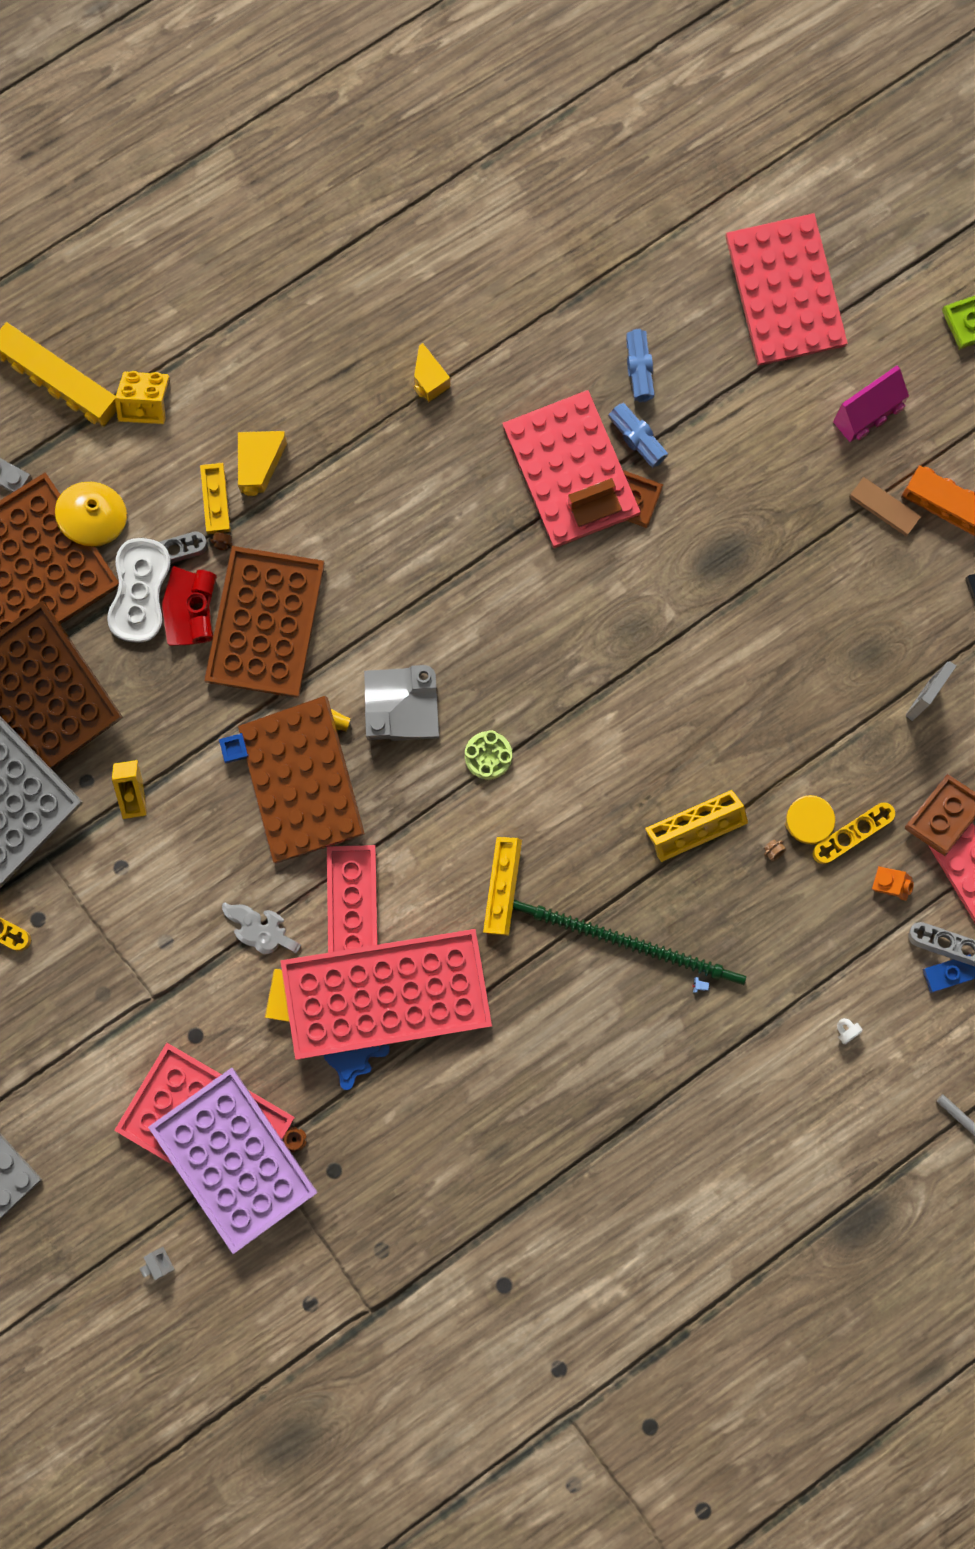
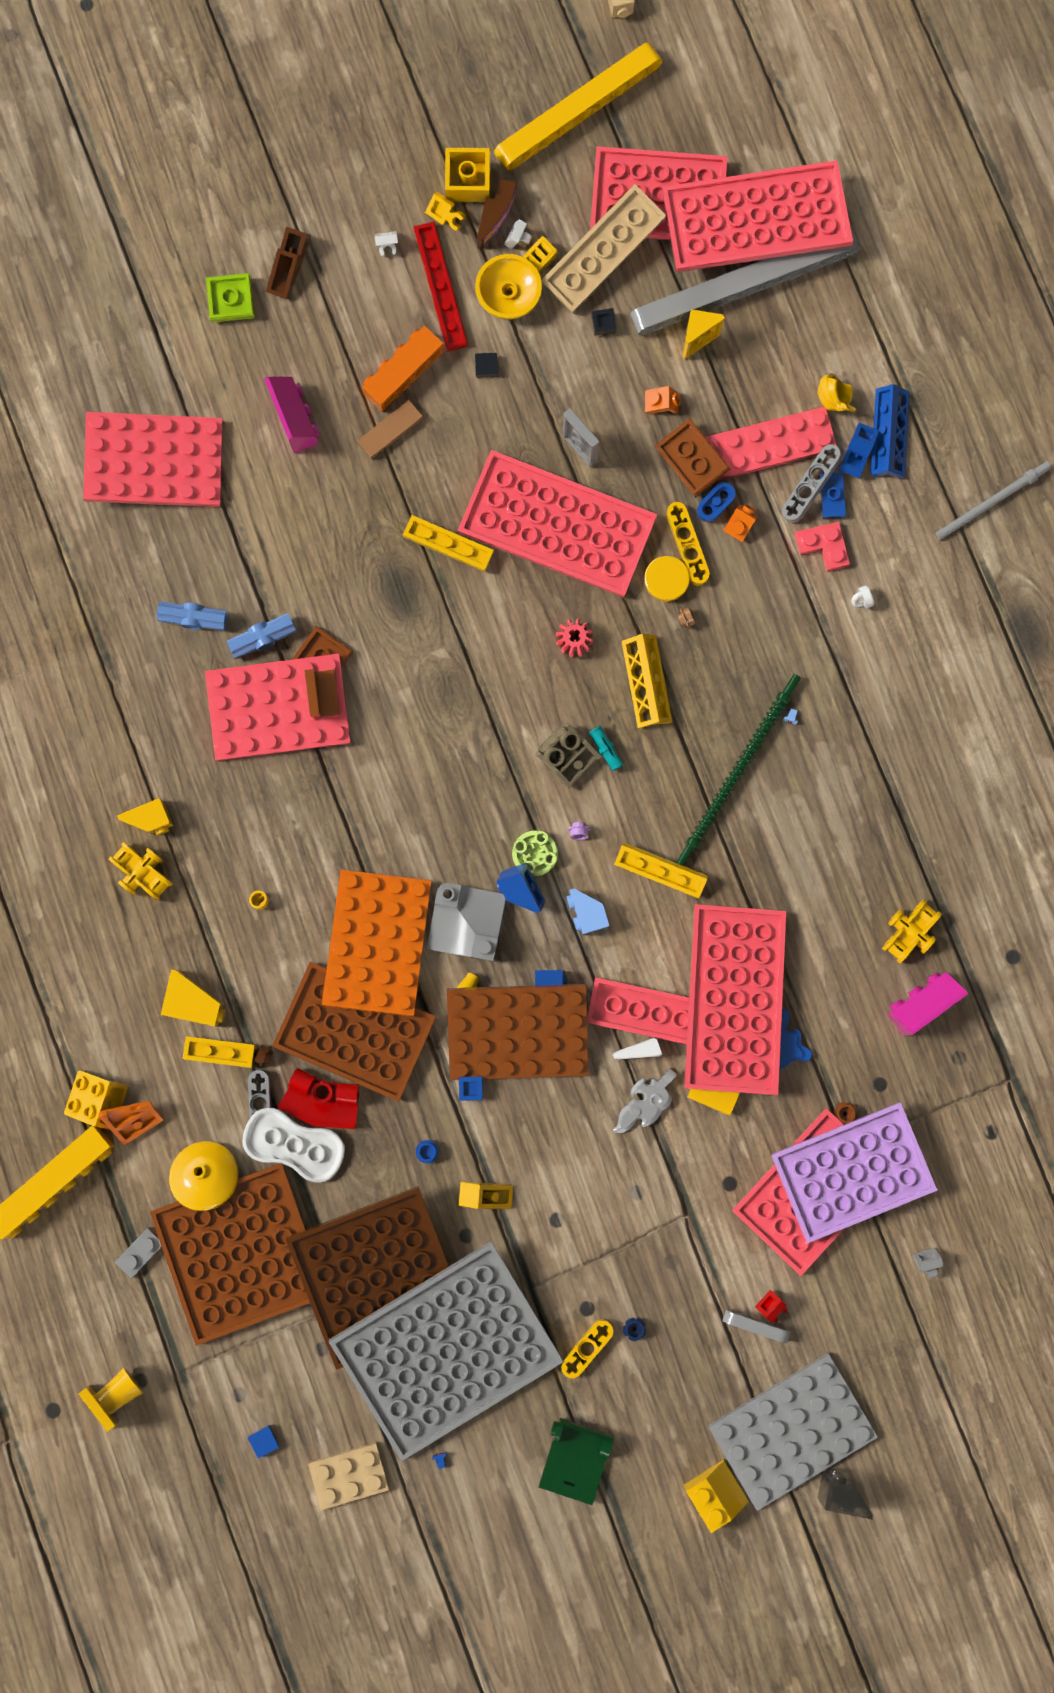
camera: 75 degrees left, 5 degrees up
none -> orange wing [99,1101,163,1146]
none -> yellow axle [109,842,173,901]
none -> yellow hinge [249,890,269,910]
none -> orange plate [322,870,431,1017]
none -> yellow plate [403,515,494,572]
none -> blue plate [416,1140,439,1164]
none -> coral plate [458,450,657,598]
none -> blue slope [497,863,545,913]
none -> dark tan slope [535,723,601,789]
none -> blue brick [535,970,567,985]
none -> coral gear [556,619,594,657]
none -> light blue slope [566,889,609,935]
none -> lavender plate [568,822,591,840]
none -> teal pin [589,725,624,772]
none -> white slope [612,1038,662,1059]
none -> dark blue plate [623,1318,646,1341]
none -> blue plate [697,482,735,522]
none -> light grey beam [722,1309,791,1343]
none -> red tile [755,1290,787,1323]
none -> coral plate [794,522,850,571]
none -> yellow axle [882,899,942,964]
none -> dark pink slope [887,972,968,1036]

